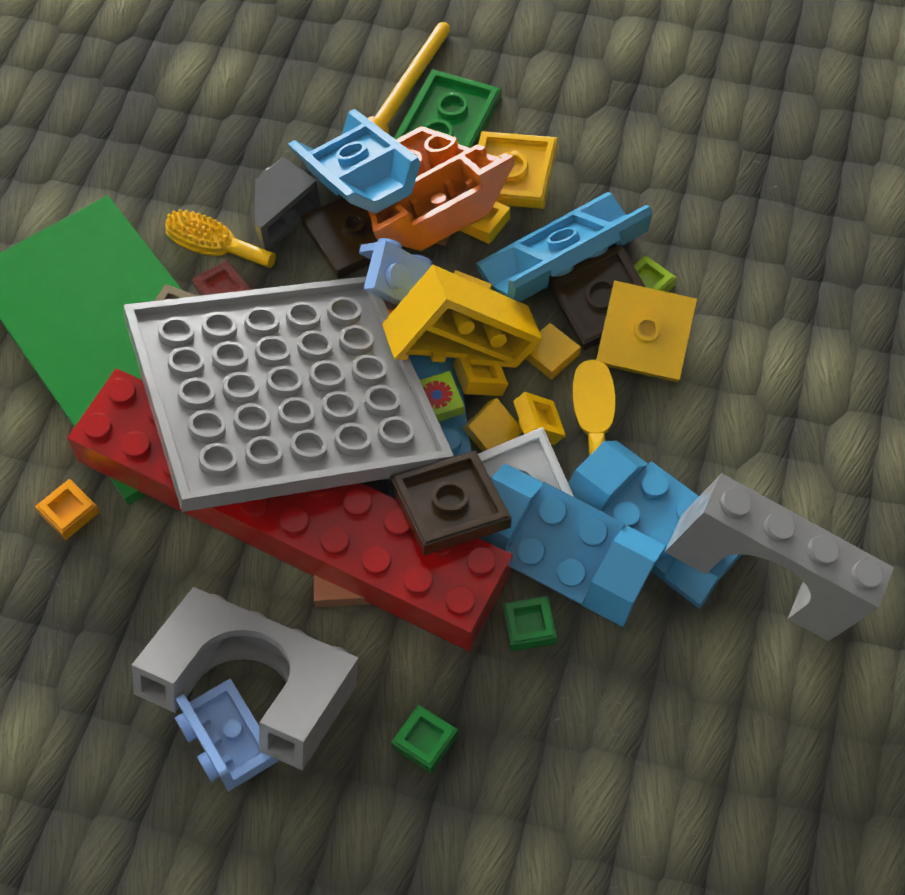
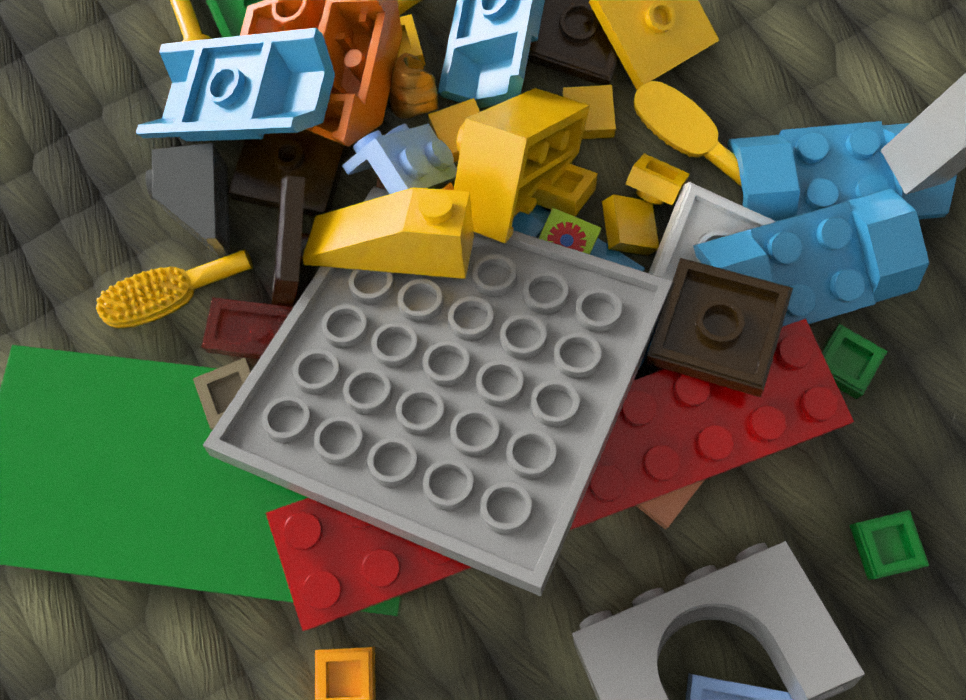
camera: 45 degrees left, 15 degrees up
none -> dark brown plate [271,175,310,313]
none -> yellow slope [302,187,474,279]
none -> pearl gold arm [390,53,439,119]

